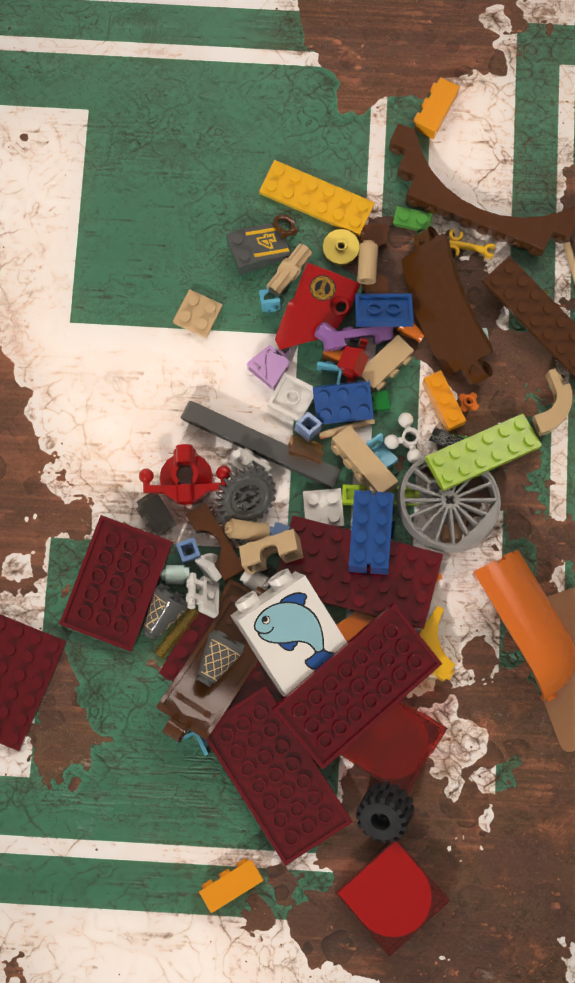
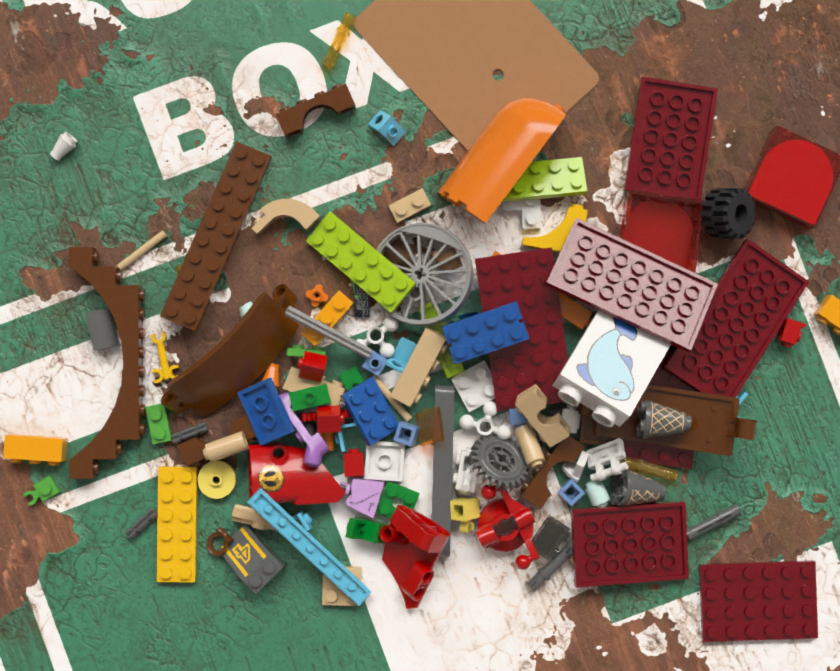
camera: 110 degrees left, 10 degrees up
none -> bright green plate [23,475,61,505]
none -> dark grey brick [85,309,121,351]
none -> dark grey axle [125,508,158,539]
none -> dark grey axle [171,422,209,444]
none -> medium azure tile [247,488,372,606]
none -> light grey axle [285,306,372,359]
none -> bright green plate [287,345,327,357]
none -> green plate [289,384,331,412]
none -> red brick [296,351,327,383]
none -> red brick [344,448,365,477]
none -> green brick [345,516,389,544]
none -> medium blue plate [362,350,388,376]
none -> green piece [375,481,420,519]
none -> red panel [380,505,450,609]
none -> tan plate [389,188,431,223]
none -> light yellow brick [450,497,480,533]
none -> white piece [459,401,512,440]
none -> lime plate [501,157,587,203]
none -> white plate [502,199,542,230]
none -> dark grey pin [526,543,573,592]
none -> dark red plate [624,77,718,202]
none -> dark grey pin [687,504,742,541]
none -> red brick [776,318,806,349]

